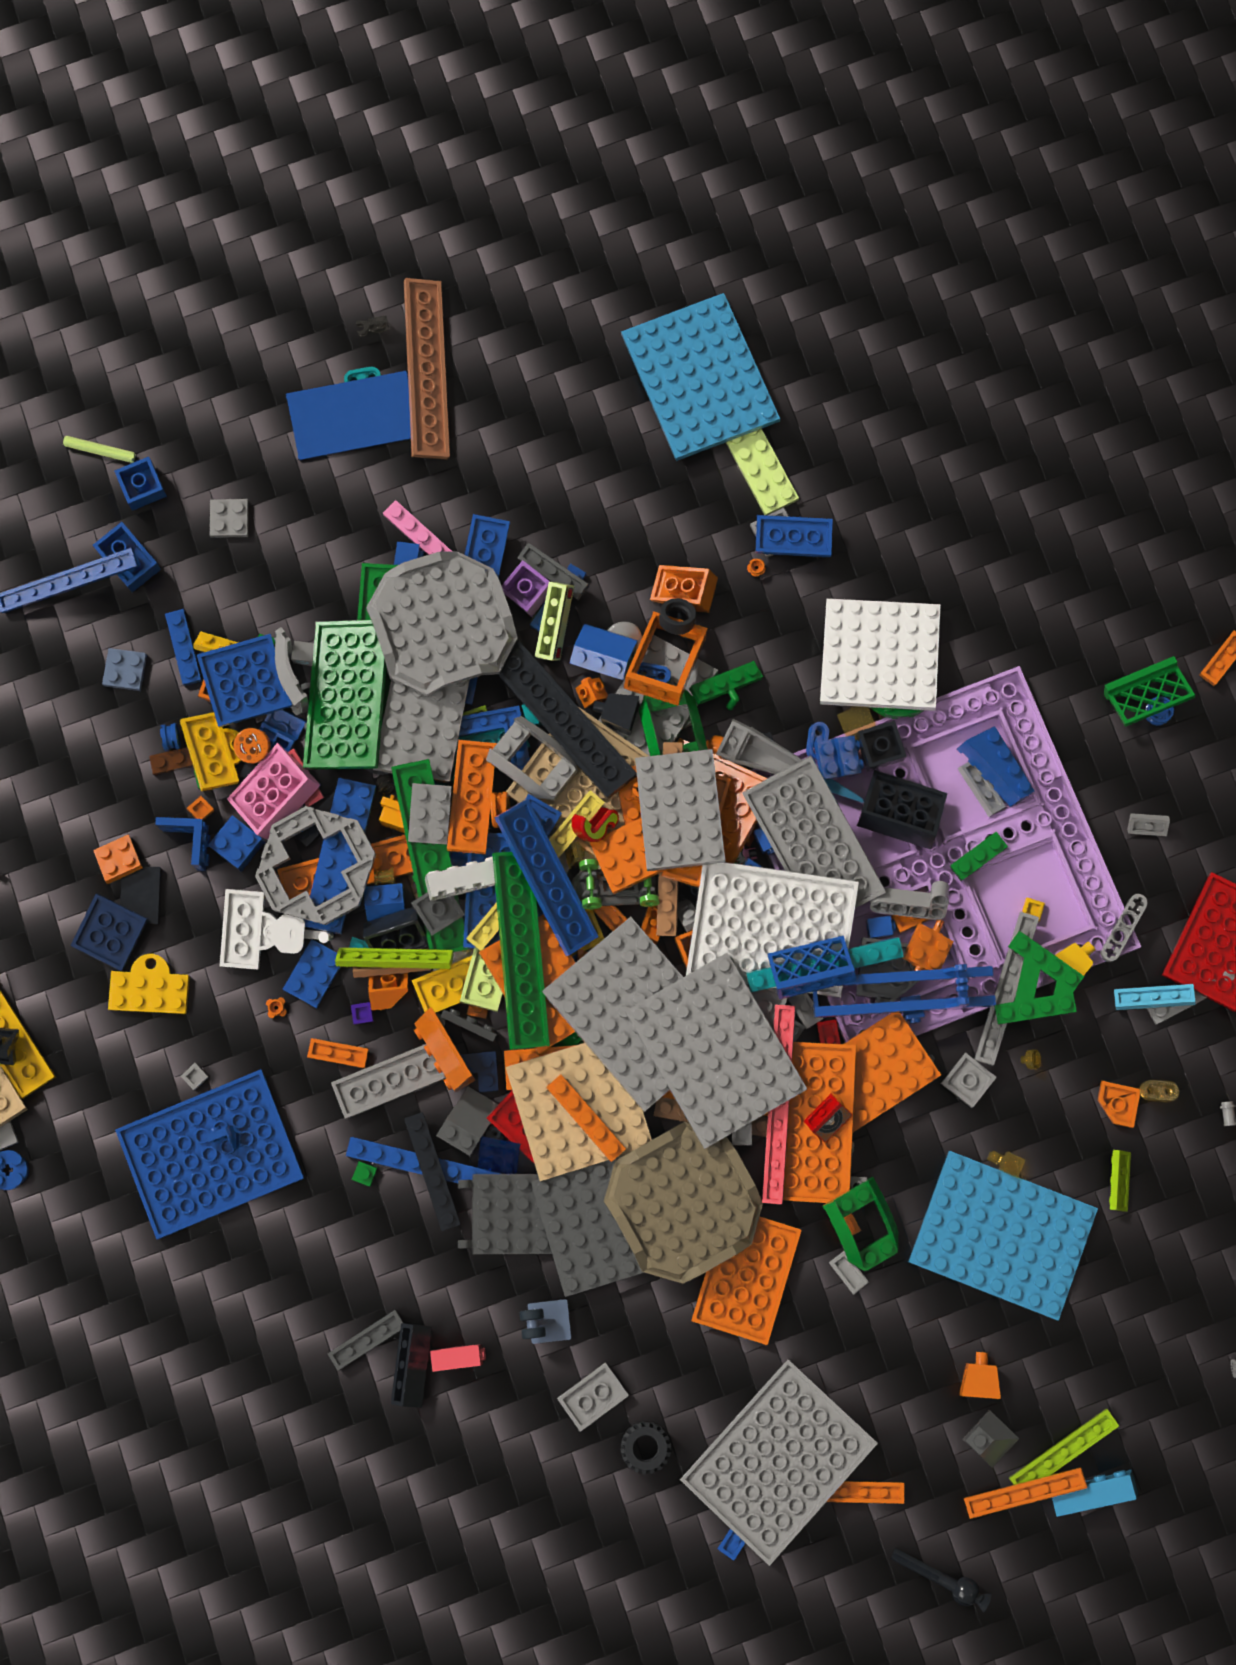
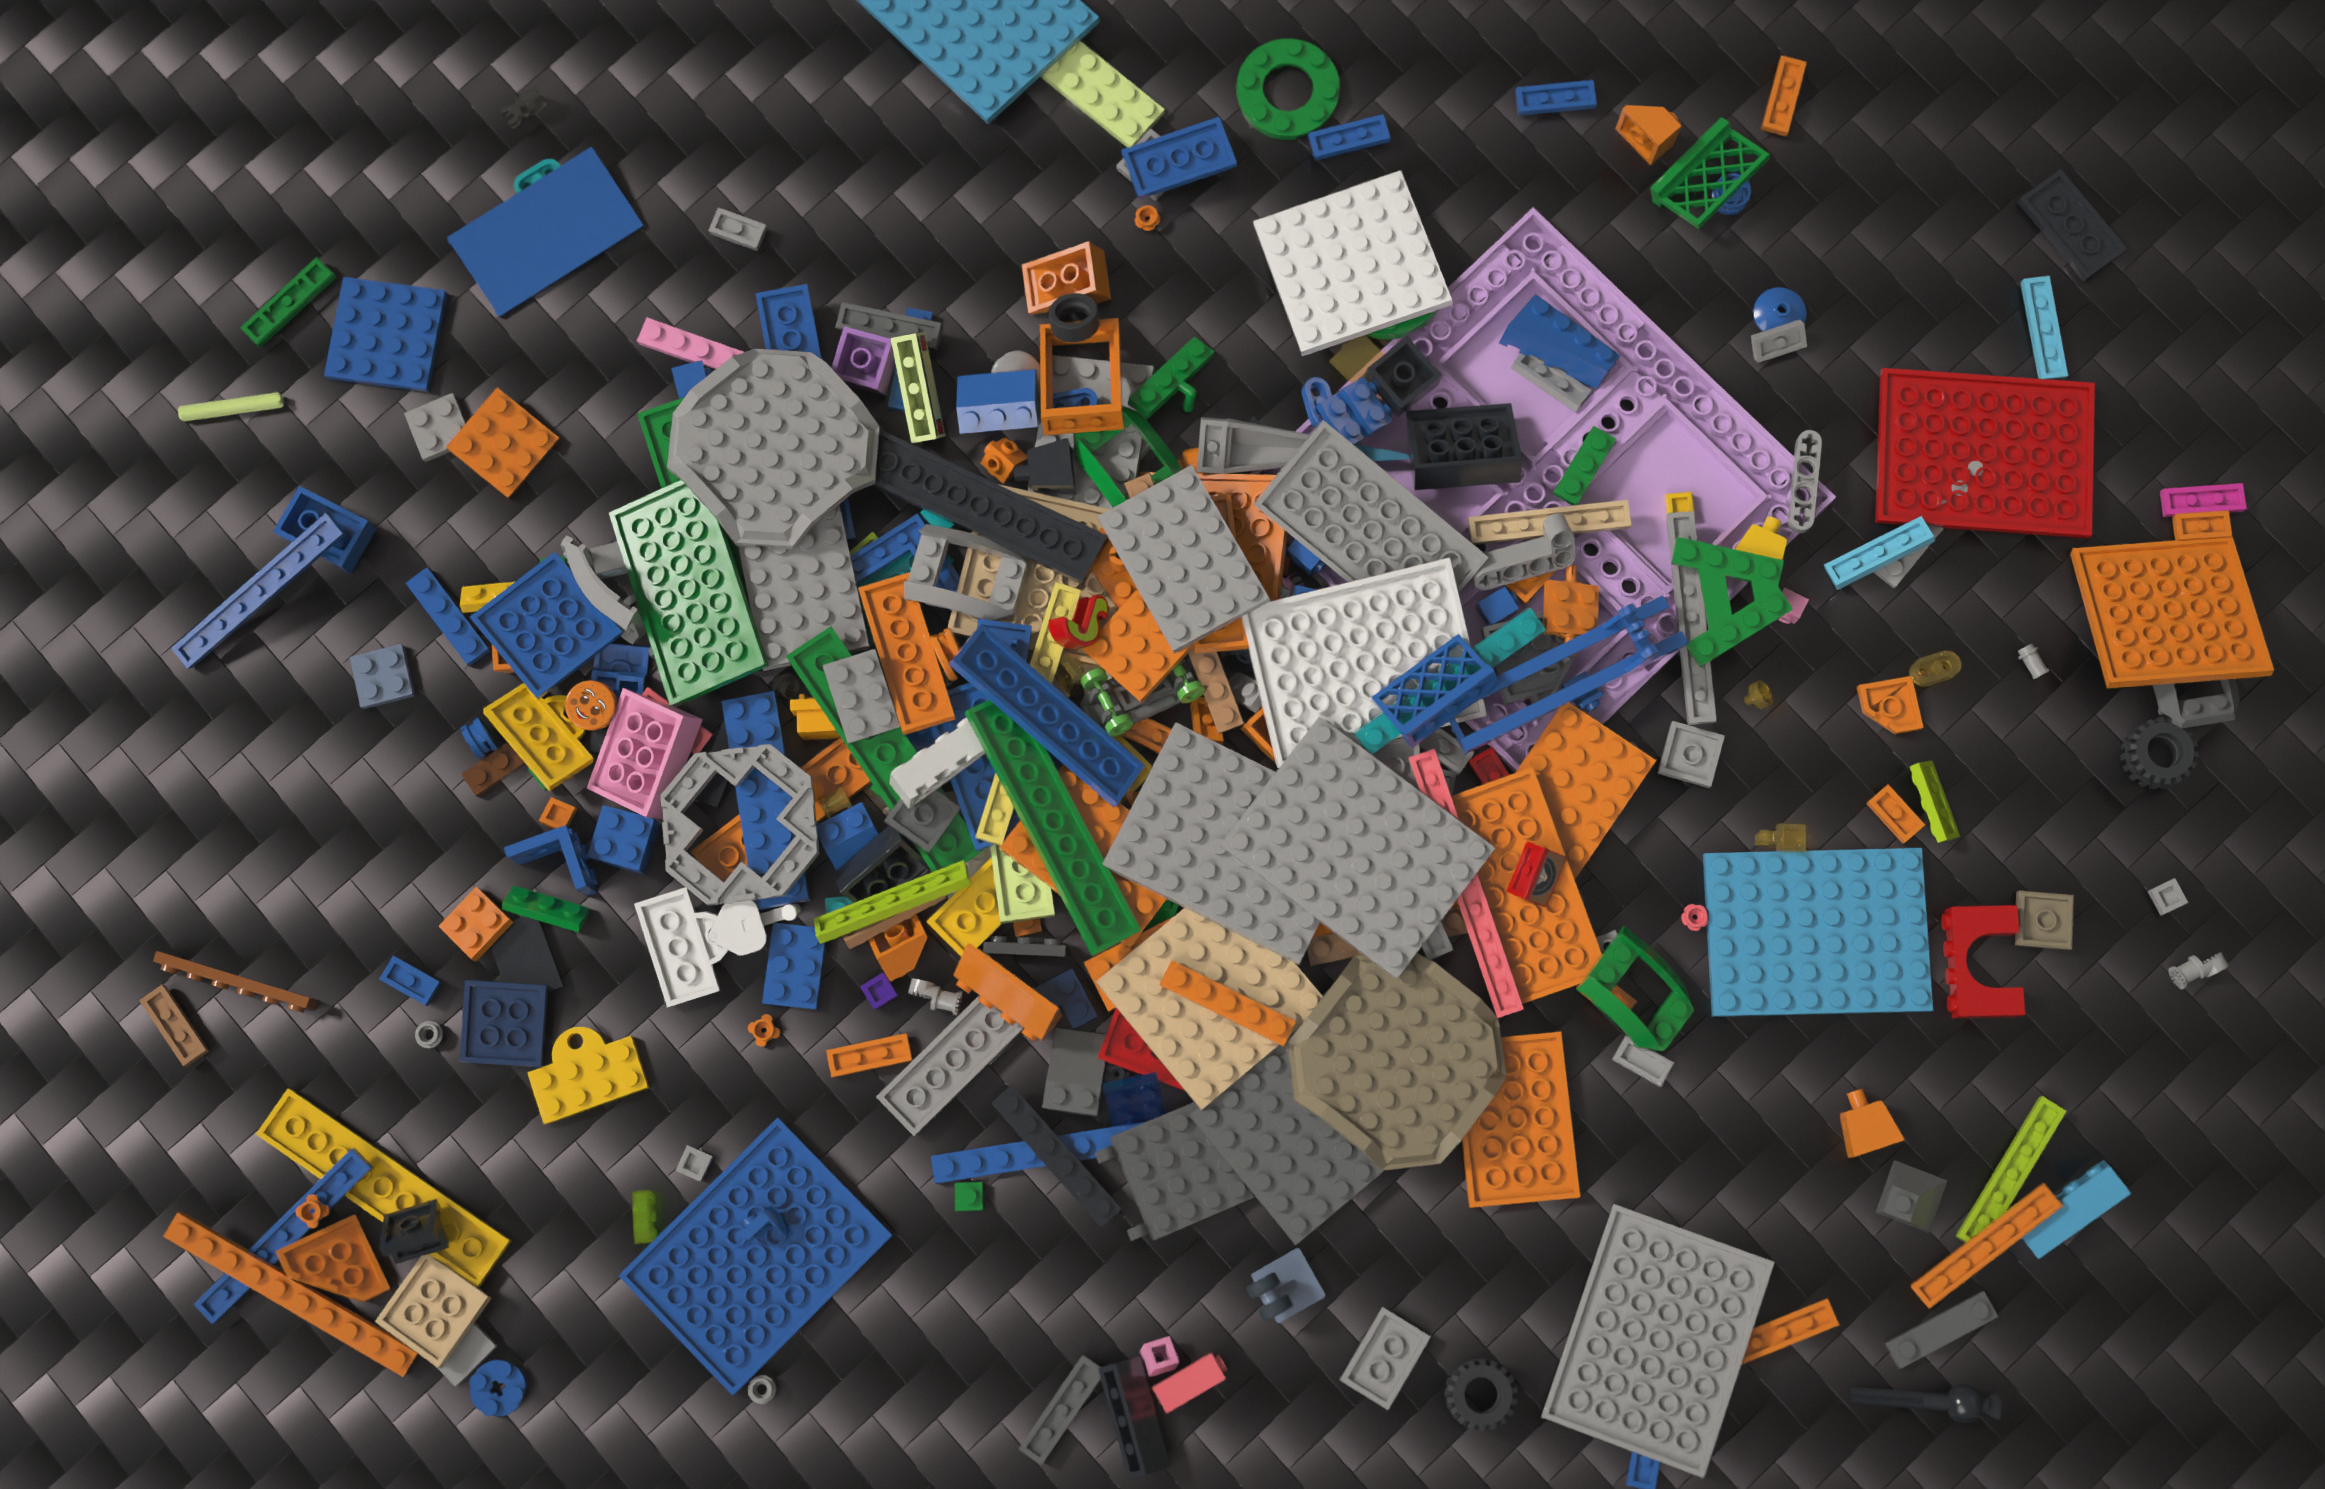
camera: 20 degrees left, 0 degrees up
blue brick [114,457,167,511] -> none
nougat plate [404,278,450,459] -> none
none -> green plate [240,257,337,348]
none -> blue plate [324,277,448,392]
none -> blue plate [379,956,442,1006]
none -> light grey plate [415,1021,443,1048]
none -> orange plate [446,388,560,499]
none -> green plate [502,885,589,932]
none -> clear neon green piece [632,1190,657,1244]
none -> light grey plate [708,208,767,251]
none -> light grey plate [748,1375,776,1404]
none -> light grey connector [908,978,963,1016]
none -> bright pink plate [1140,1336,1179,1377]
none -> green plate [1237,39,1339,140]
none -> blue plate [1308,114,1390,160]
none -> tan plate [1468,500,1632,545]
none -> blue plate [1515,80,1597,116]
none -> orange slope [1616,105,1681,165]
none -> coral plate [1681,904,1708,931]
none -> blue dish [1753,288,1806,332]
none -> bright pink plate [1778,588,1809,624]
none -> orange plate [1866,785,1925,844]
none -> dark grey plate [1885,1291,1998,1369]
none -> red arch [1941,905,2025,1019]
none -> dark tan plate [2015,891,2074,950]

